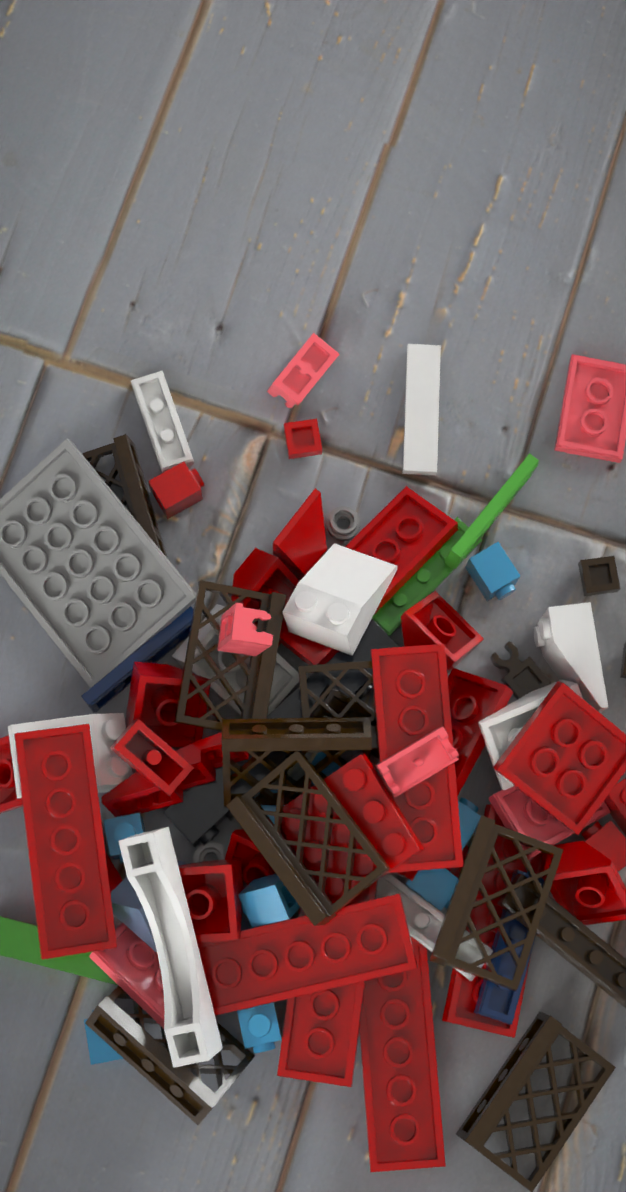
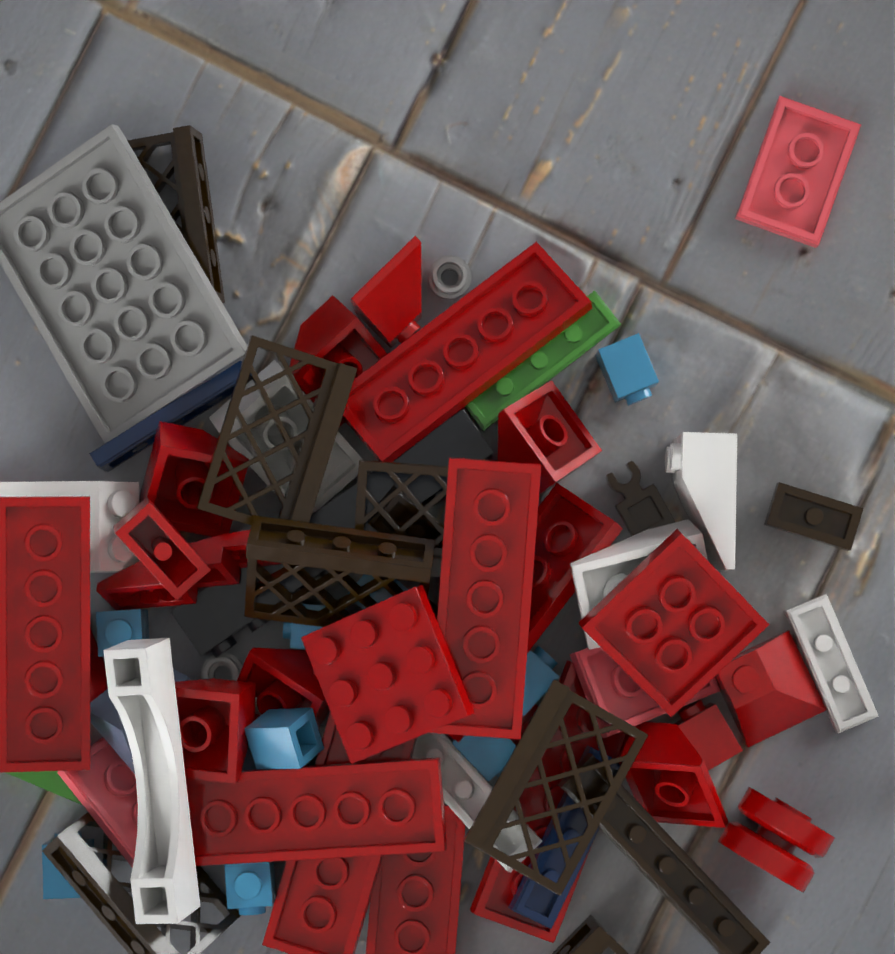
camera: 10 degrees right, 10 degrees up
white tile [131,370,194,473] -> none
red brick [148,461,205,519] -> none
coral hinge [217,603,273,656] -> none
dark brown fence [226,751,390,926] -> none
coral hinge [267,333,339,408] -> none
white slope [282,543,397,656] -> none
red plate [284,418,322,459] -> none
coral hinge [375,726,459,798] -> none
white tile [402,344,441,476] -> none
bright green tile [444,453,539,569] -> none
dark brown plate [578,556,621,596] -> none

